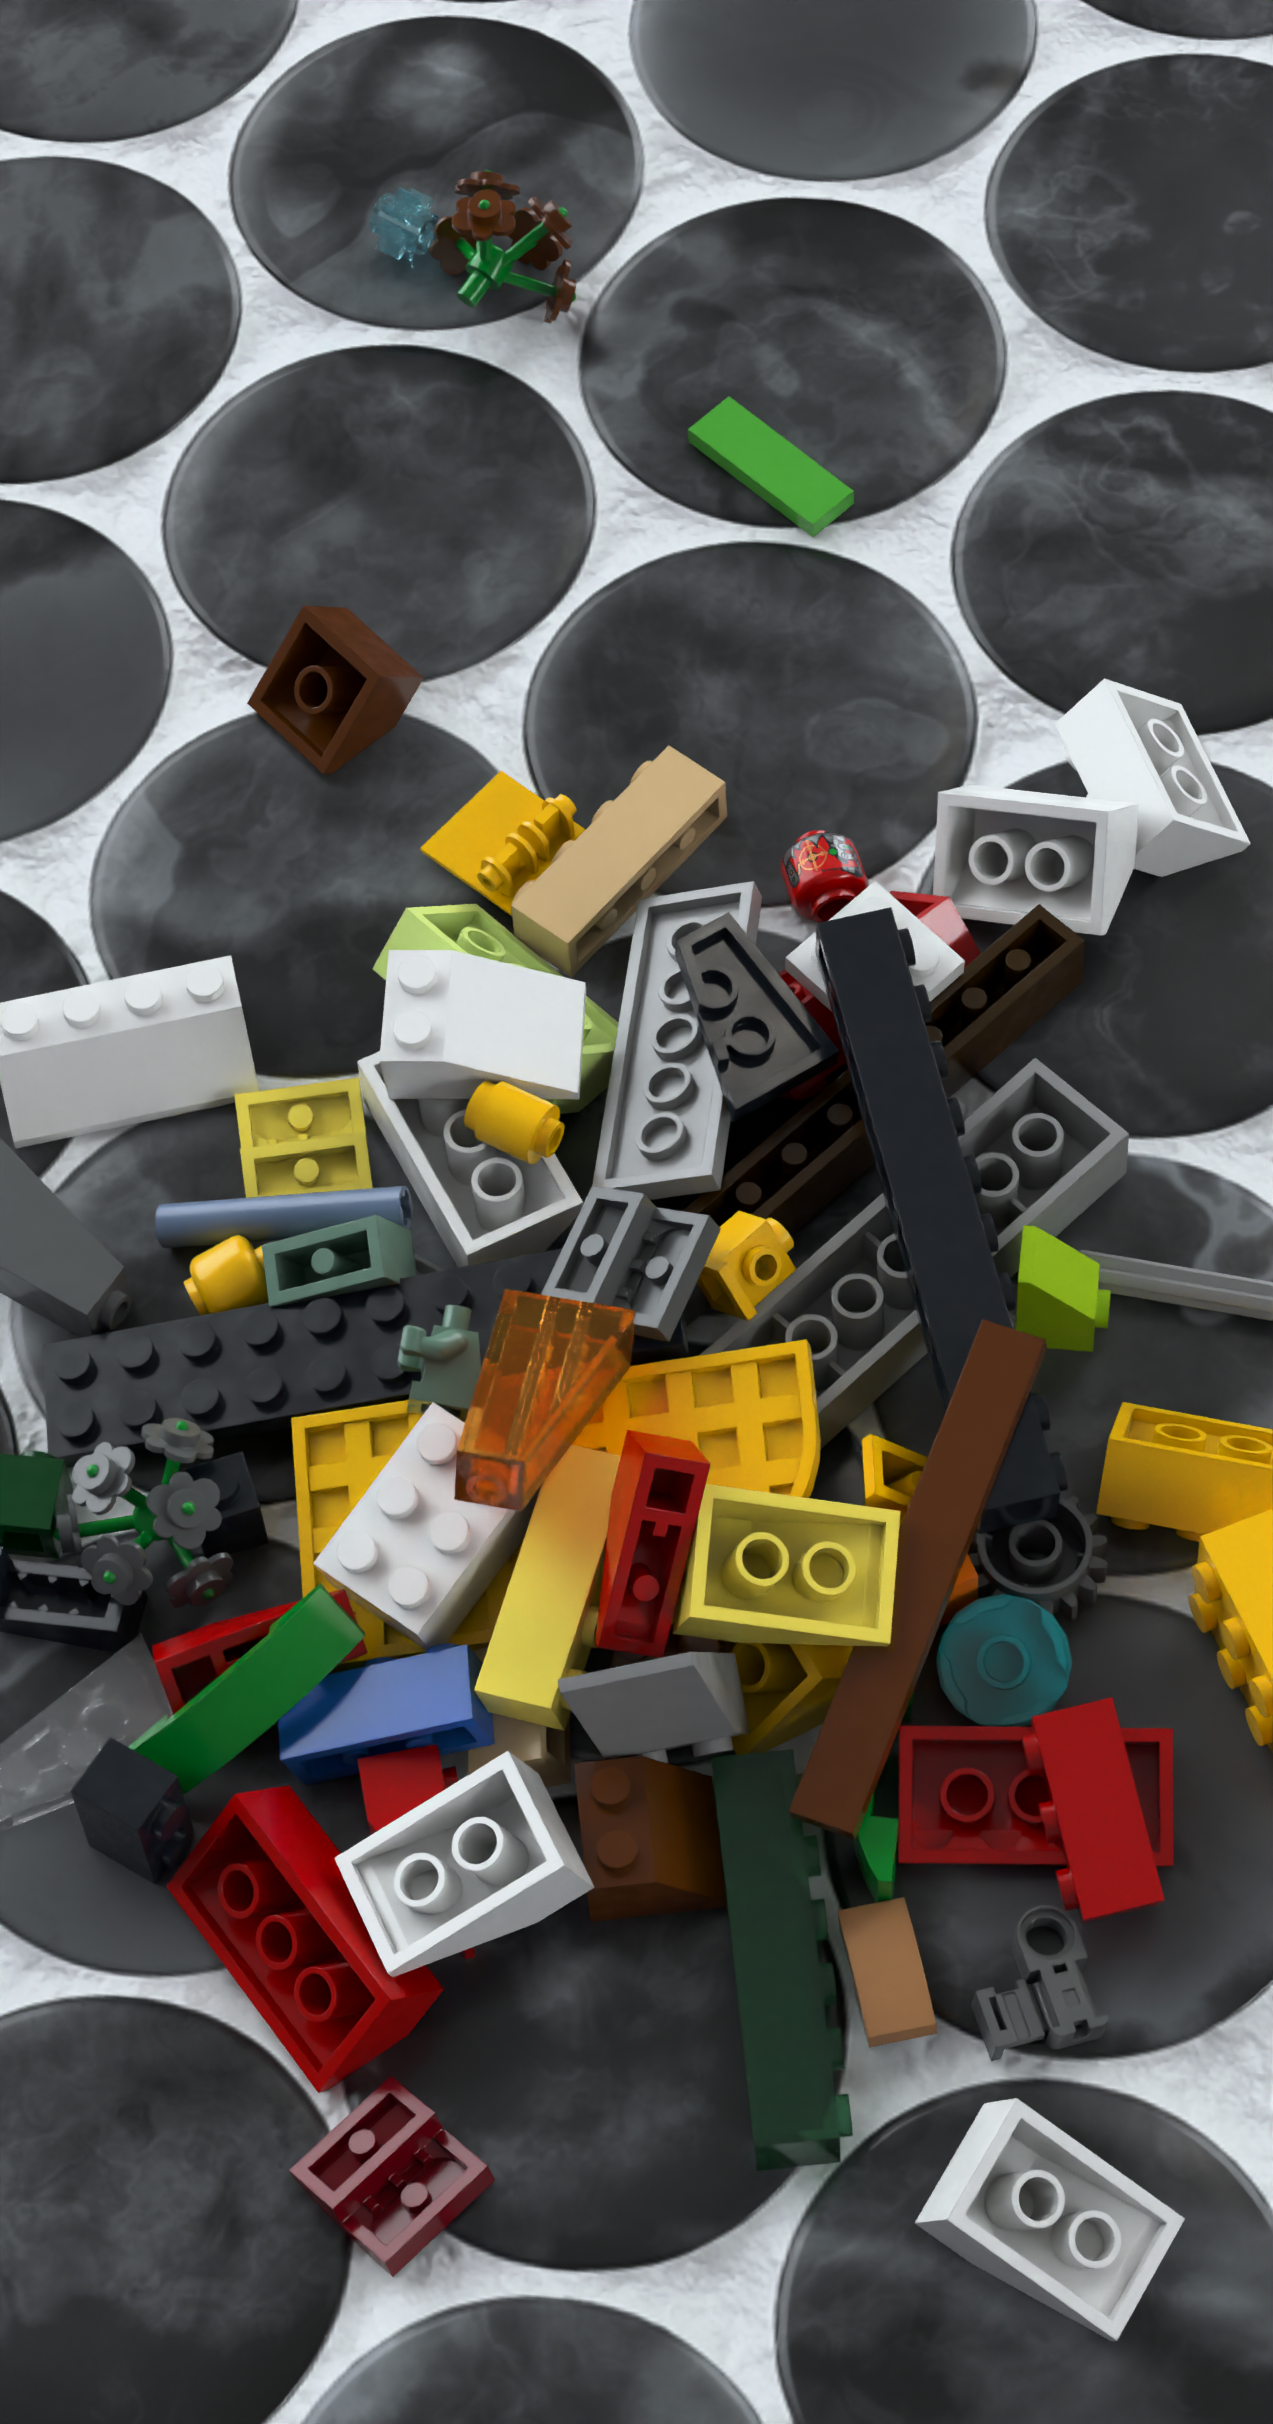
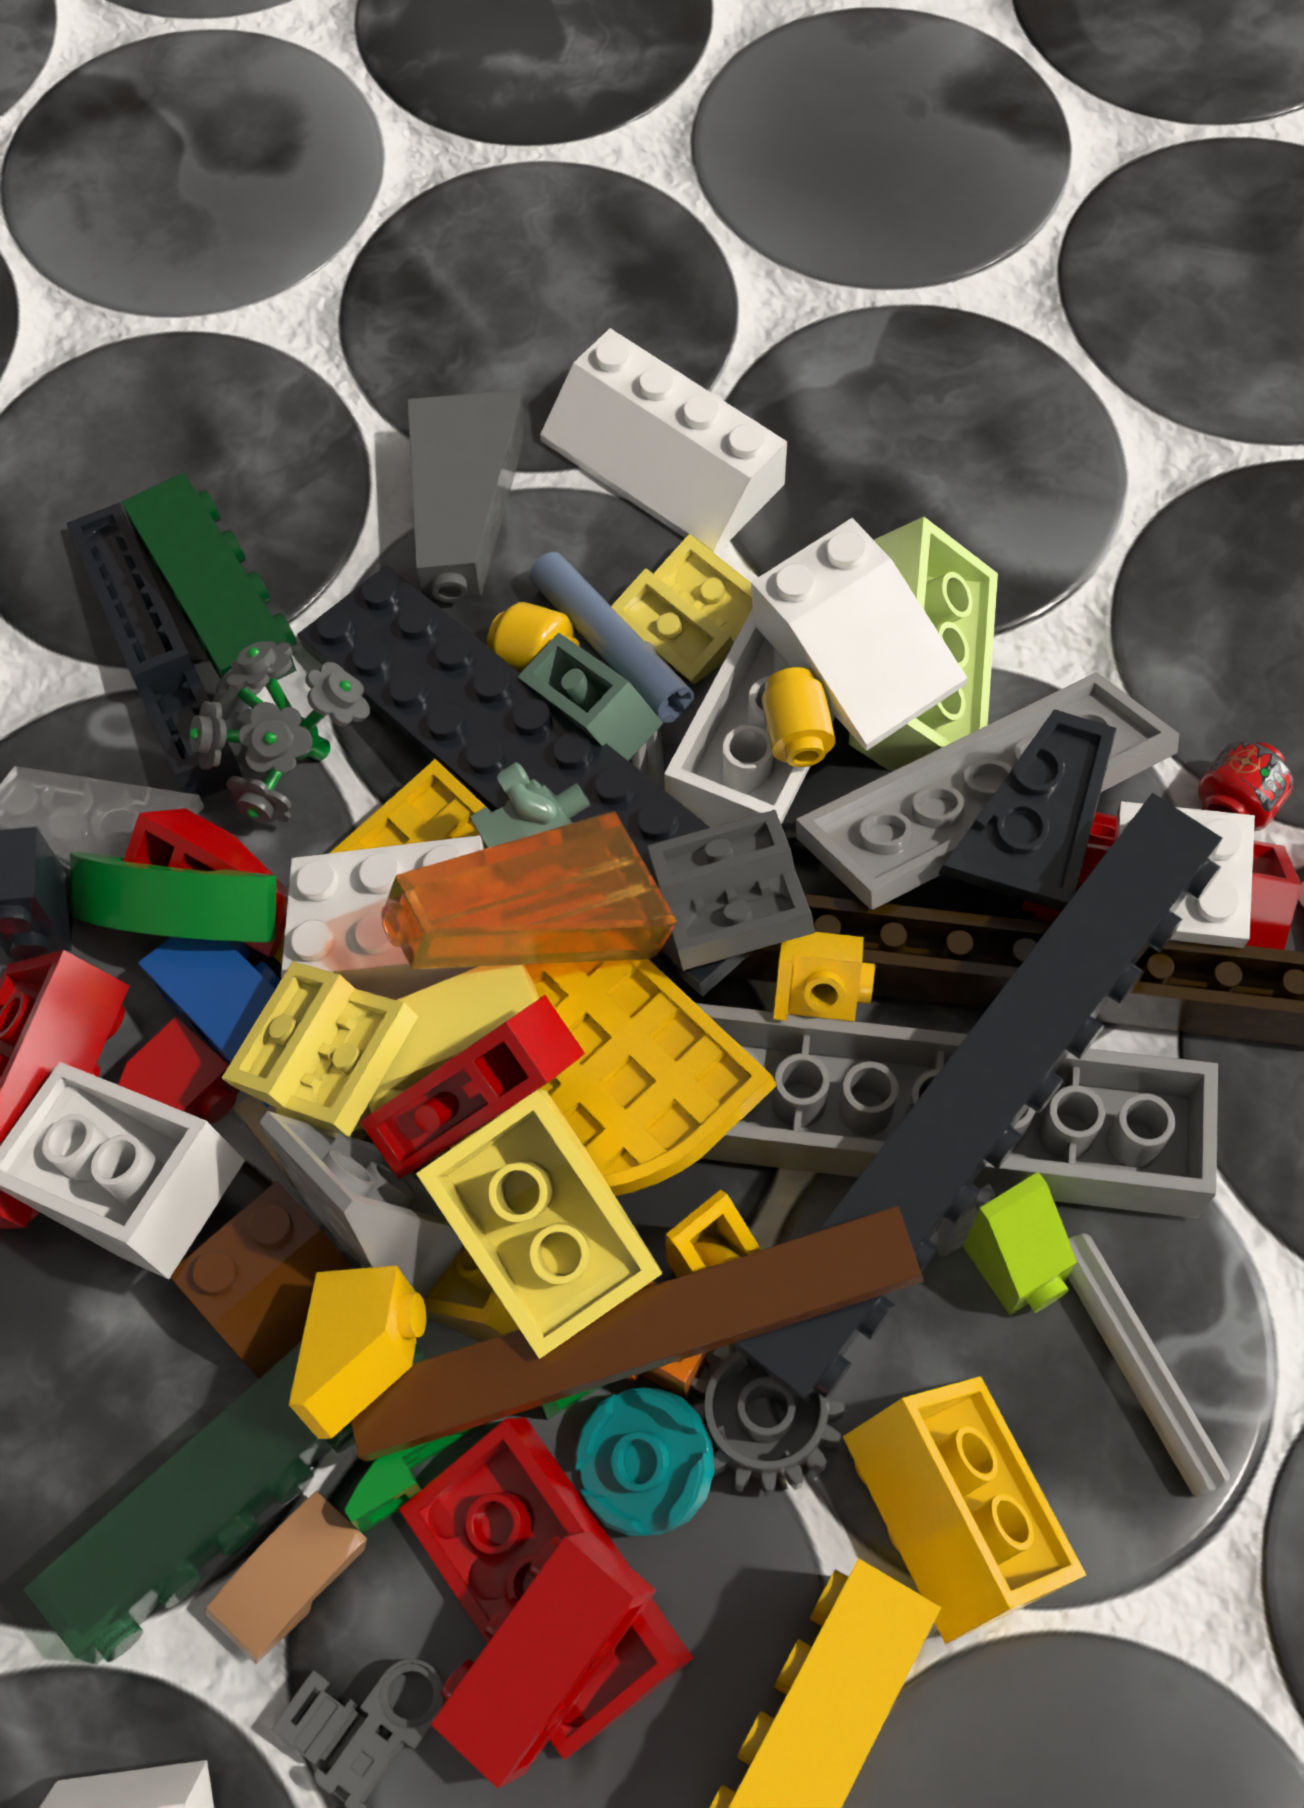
camera: 50 degrees right, 5 degrees up
black brick [179,1451,269,1559] -> none
reddish brown slope [247,605,424,774] -> none
yellow hinge [420,771,586,916] -> none
tan brick [511,745,727,978] -> none
none -> light yellow slope [222,961,419,1137]
none -> yellow slope [289,1265,426,1439]

